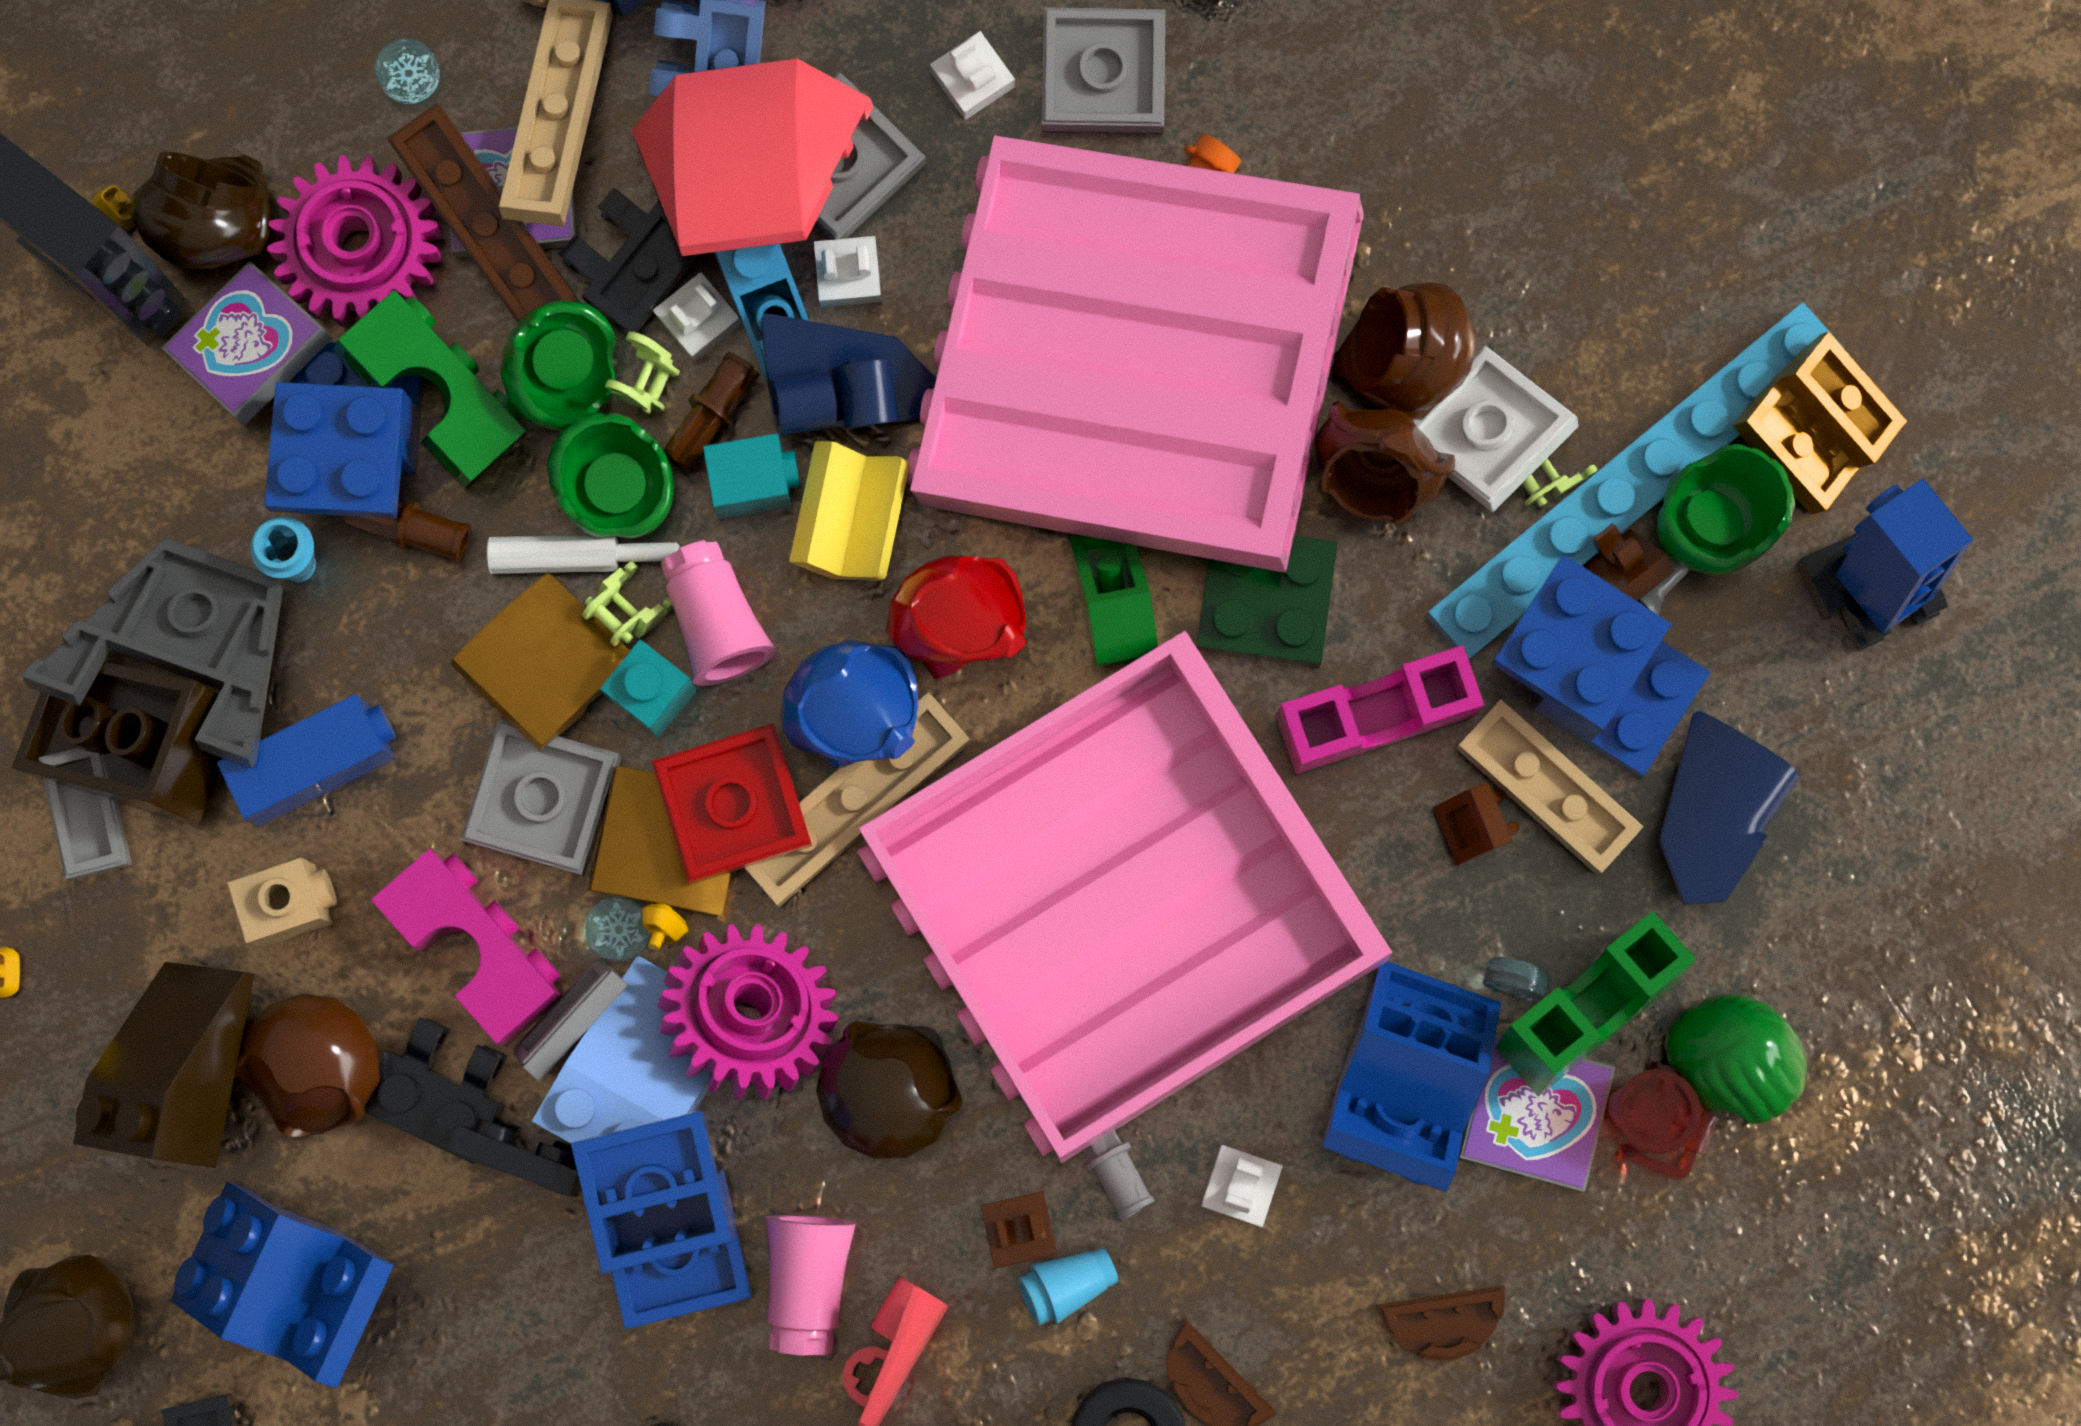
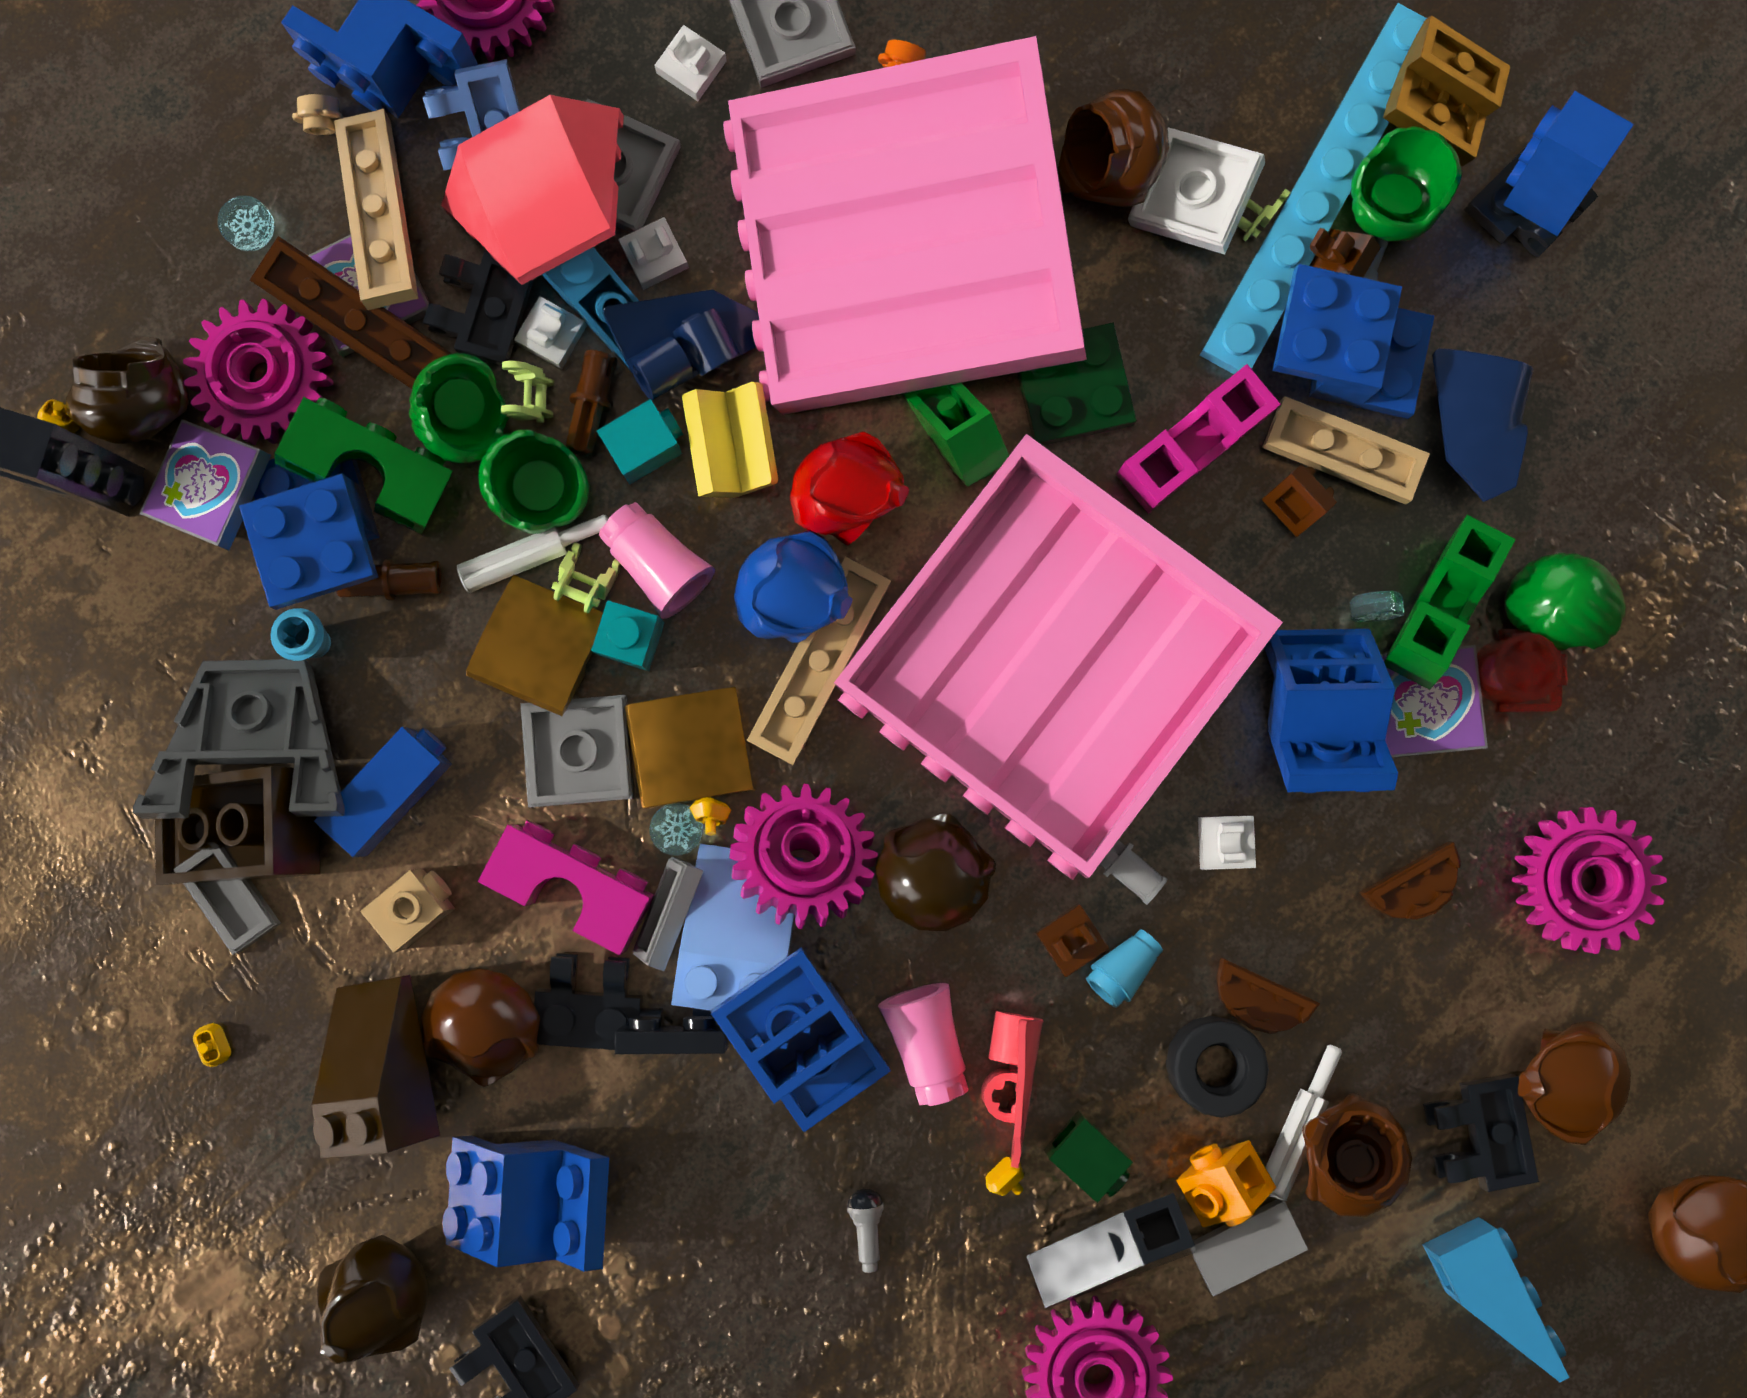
camera: 25 degrees left, 5 degrees up
red tile [651,723,812,885] -> none
reddish brown helmet [1315,401,1456,526] -> none

